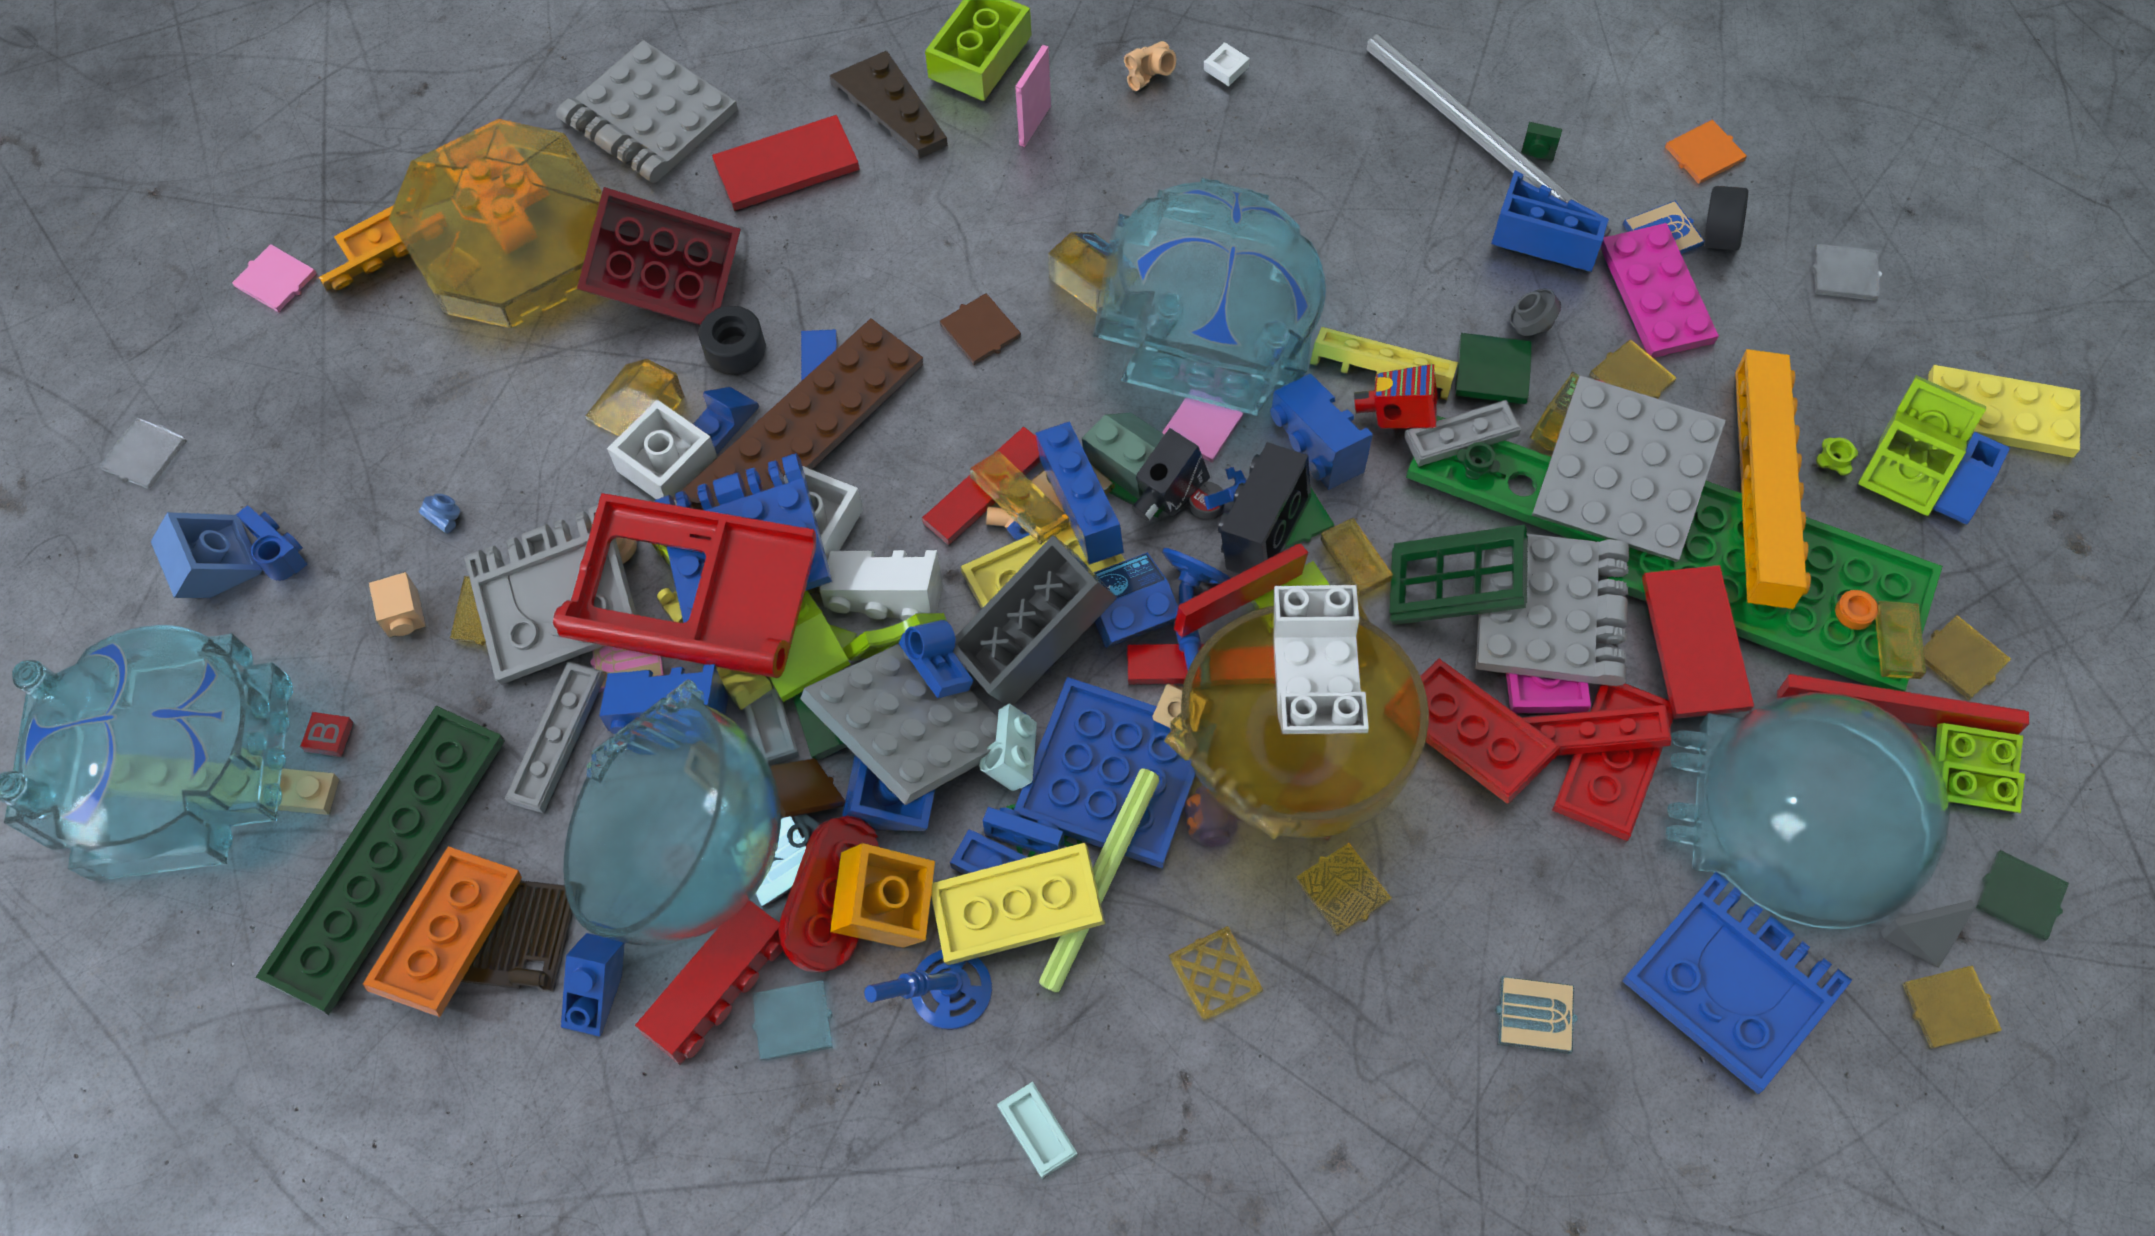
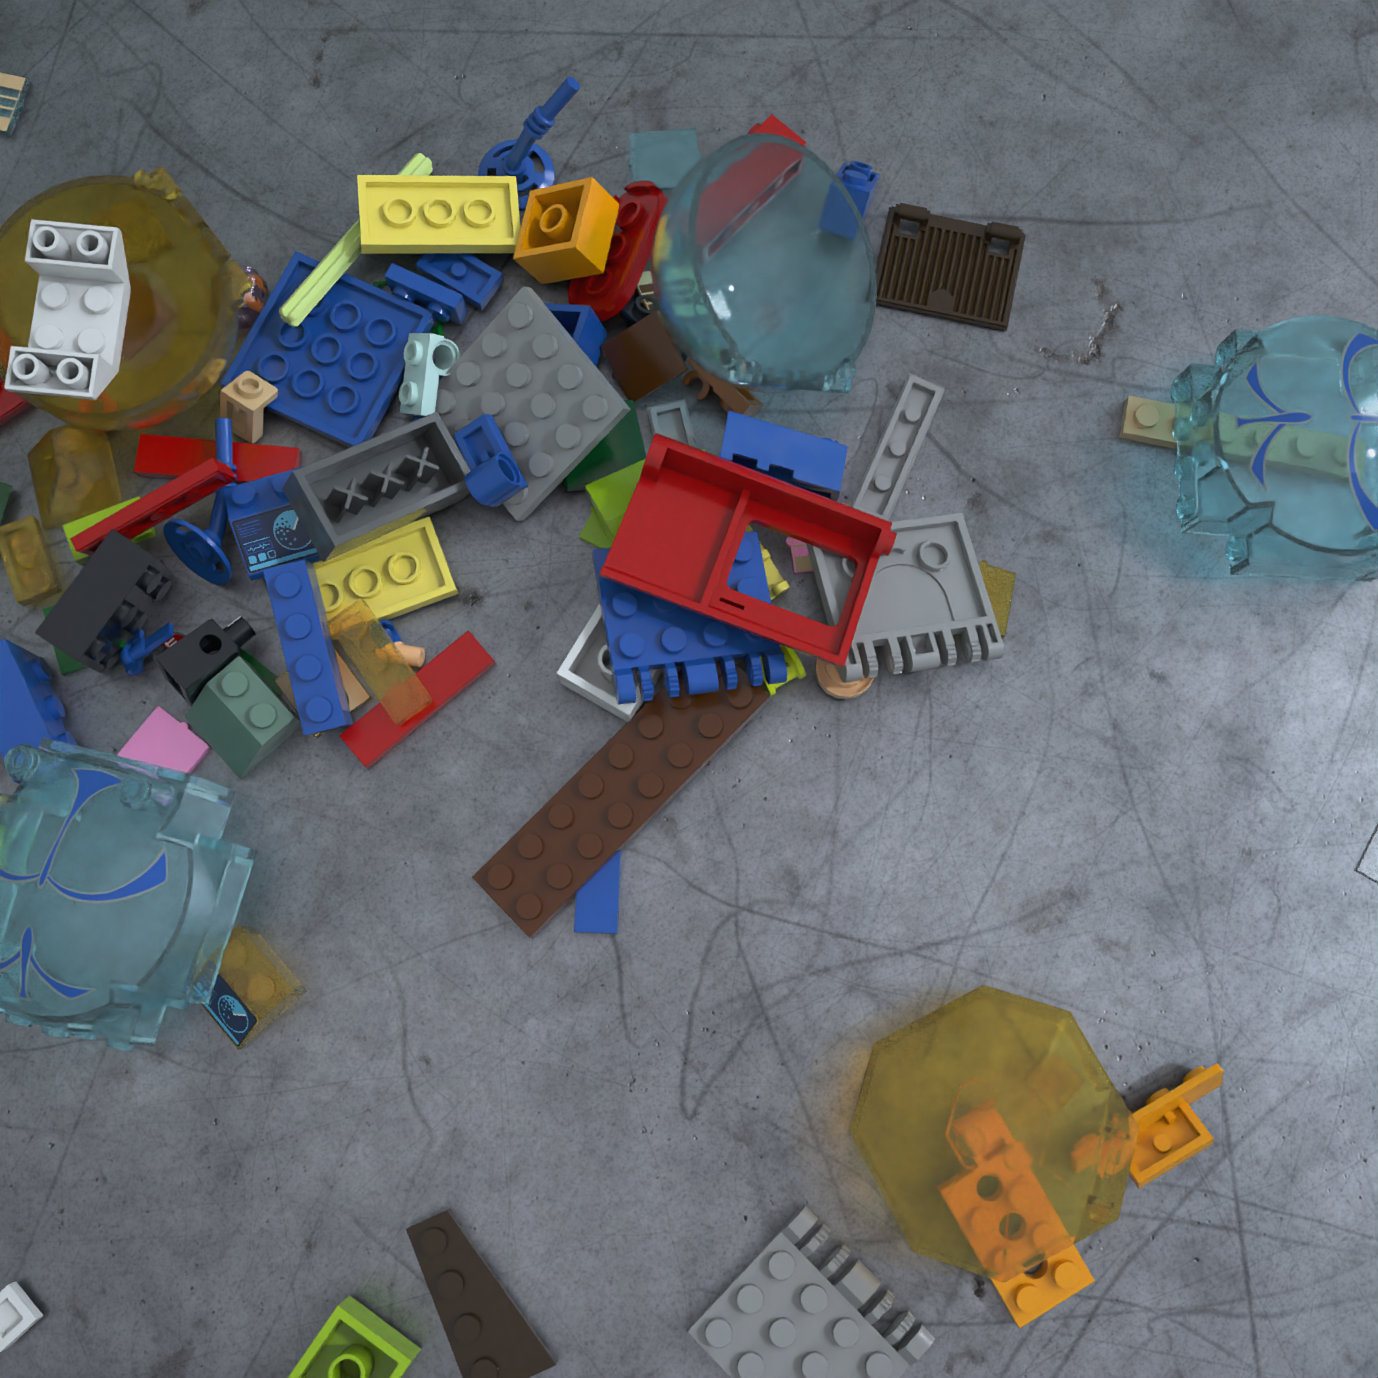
camera: 175 degrees left, 15 degrees up
medium blue slope [150,512,262,598] -> none
bright pink piece [232,244,317,312] -> none
blue plate [236,505,307,581] -> none
dark green plate [255,706,505,1015] -> none
red tile [300,712,354,757] -> none
orange plate [363,846,522,1017] -> none
light nougat brick [369,572,426,637] -> none
medium blue plate [419,494,460,534] -> none
dark red slope [577,187,741,325] -> none
clear yellow slope [585,359,685,436] -> none
white brick [607,400,718,499] -> none
blue slope [693,387,759,455] -> none
black tyre [698,305,766,374] -> none
red tile [712,114,860,211] -> none
white wedge [820,550,943,621] -> none
lime tile [843,613,947,661] -> none
reddish brown piece [940,293,1021,365] -> none
light aqua tile [997,1082,1078,1179] -> none
bright pink piece [1015,45,1051,147] -> none
light nougat plate [1124,41,1176,91] -> none
clear yellow window [1169,926,1263,1021] -> none

